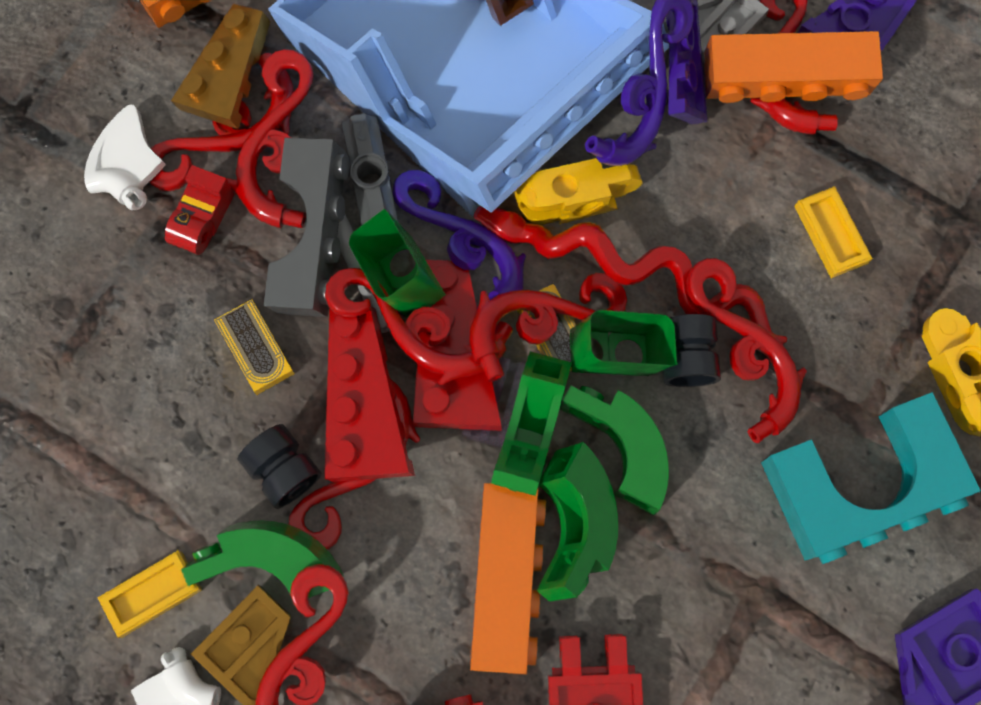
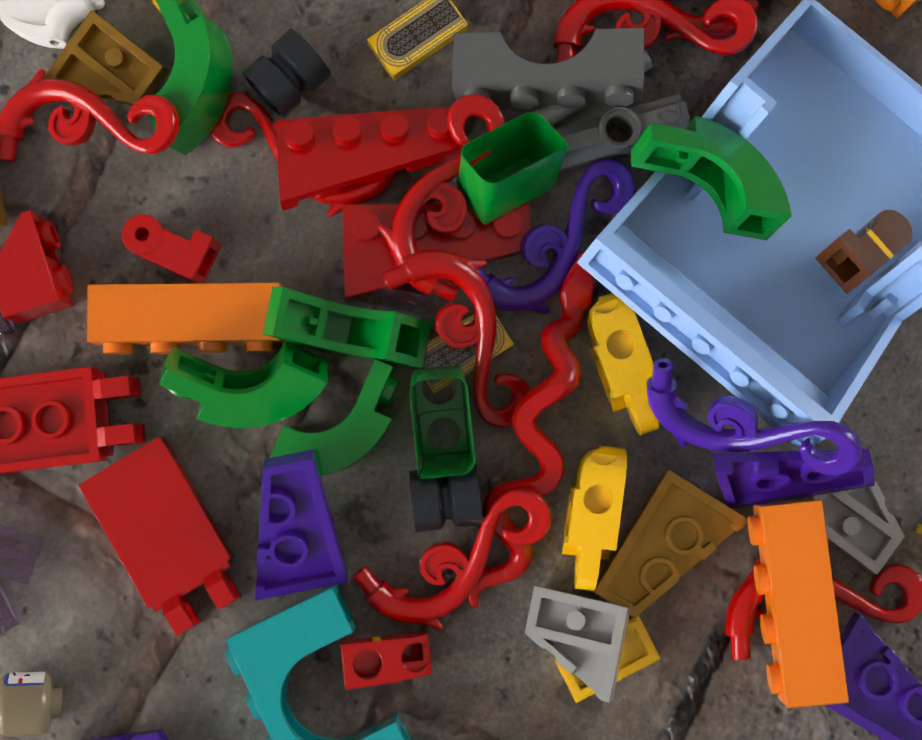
camera: 85 degrees right, 10 degrees up
none -> red tile [78,436,242,636]
none -> red leg [121,214,222,284]
none -> dark purple wing [255,449,348,601]
none -> red leg [339,632,432,690]
none -> light grey wing [524,586,631,703]
none -> yellow piece [562,445,627,591]
none -> pearl gold wing [593,470,748,618]
none -> green arch [631,116,792,241]

